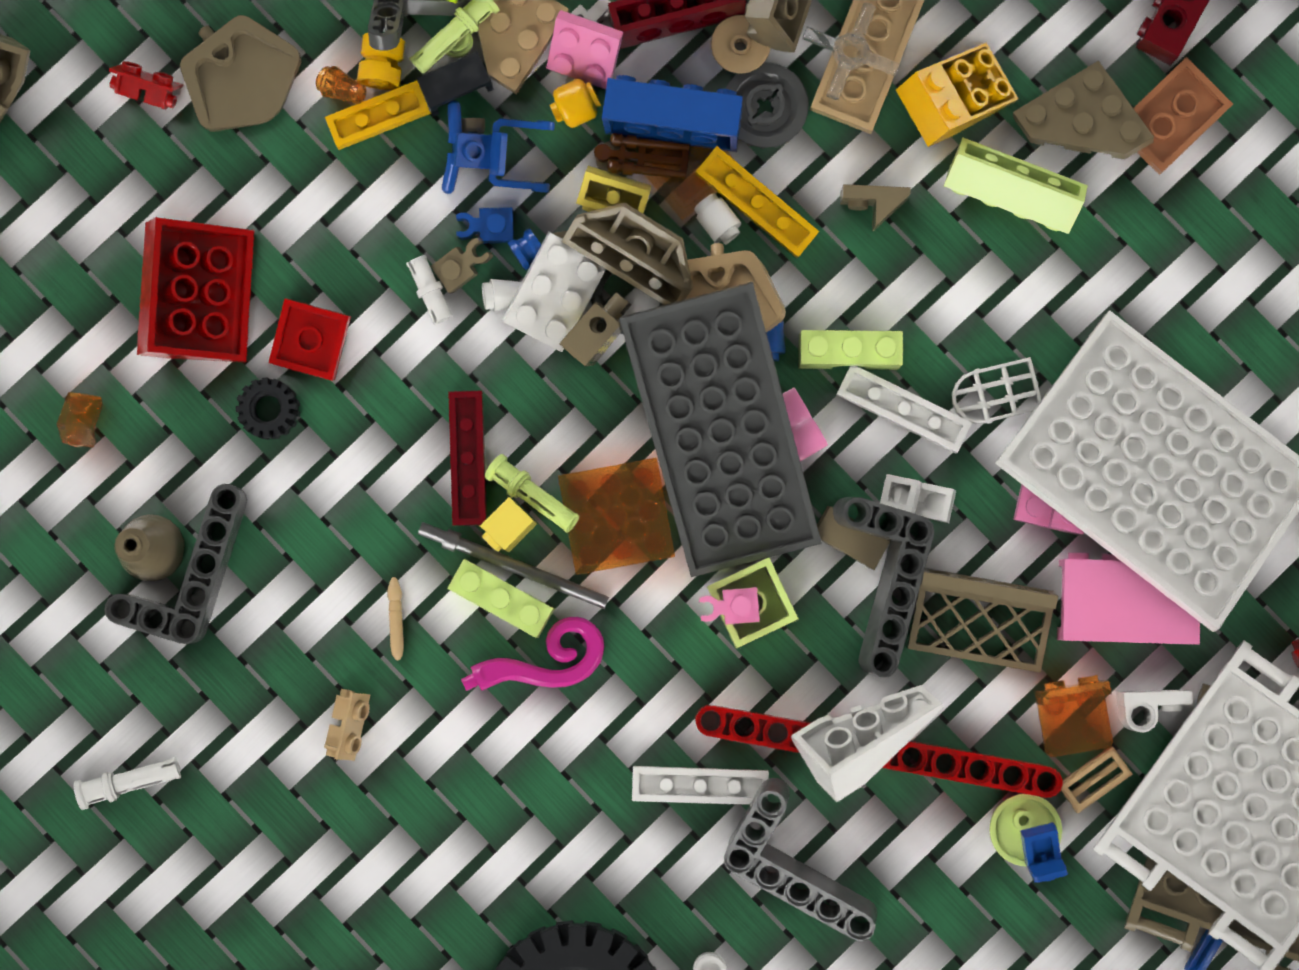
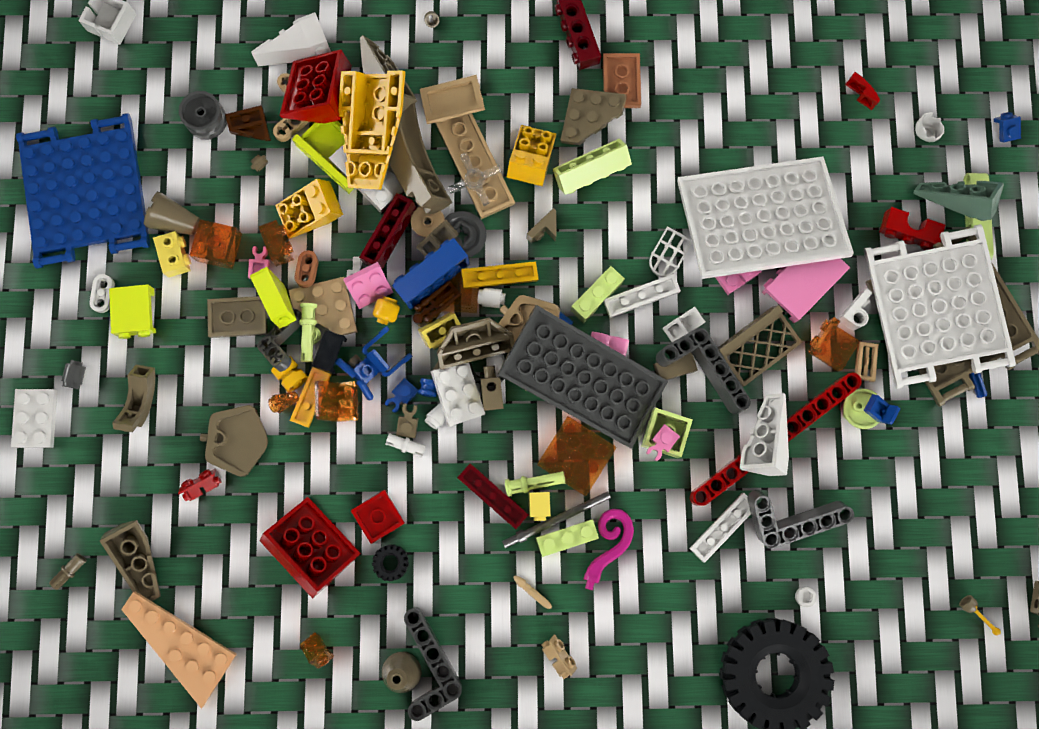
camera: 55 degrees left, 5 degrees down
none -> clear orange bracket [314,380,358,422]
none -> dark tan slope [416,220,459,256]

